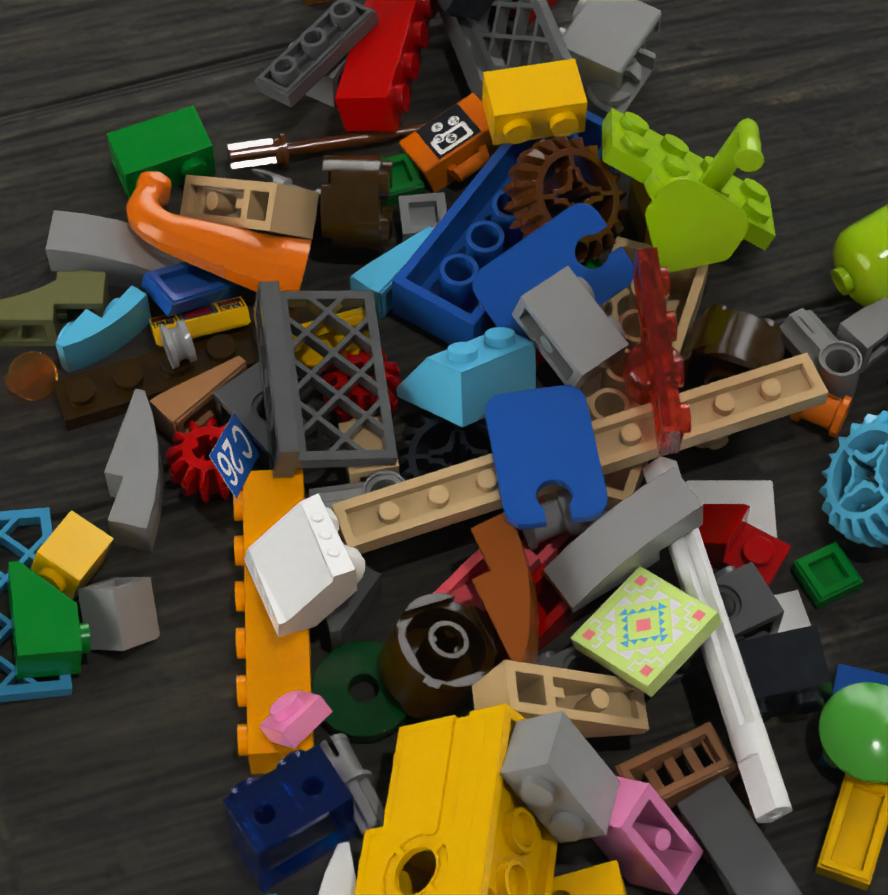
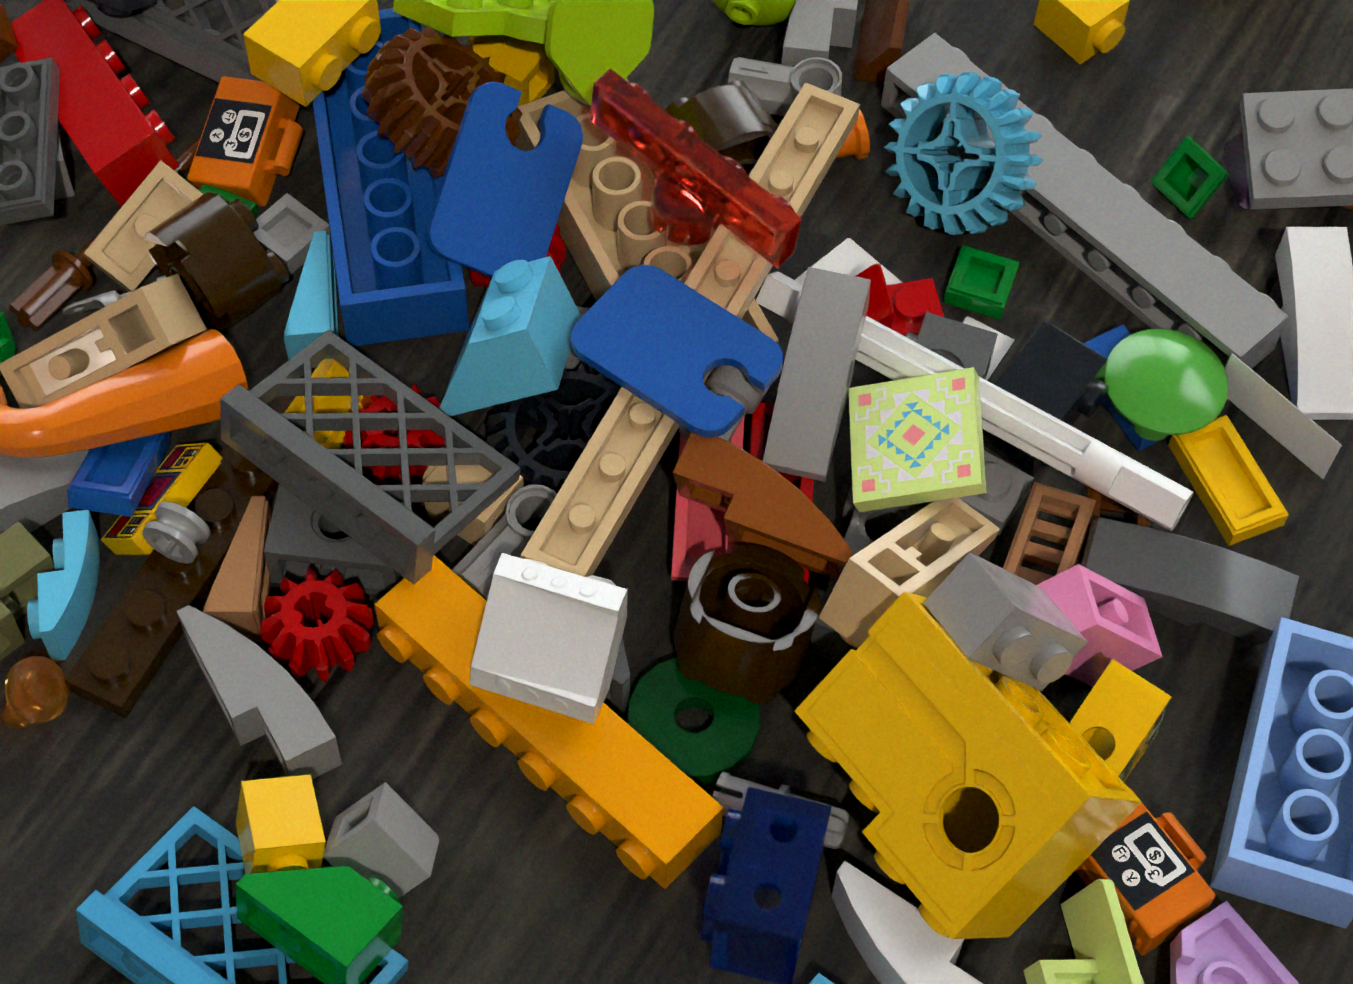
camera: 45 degrees left, 0 degrees up
blue sticker [209,412,260,499] -> none
bright pink plate [259,690,333,749] -> none
light grey brick [511,266,629,388] -> none
none -> tan plate [83,160,203,292]
none -> light grey plate [958,450,1034,536]

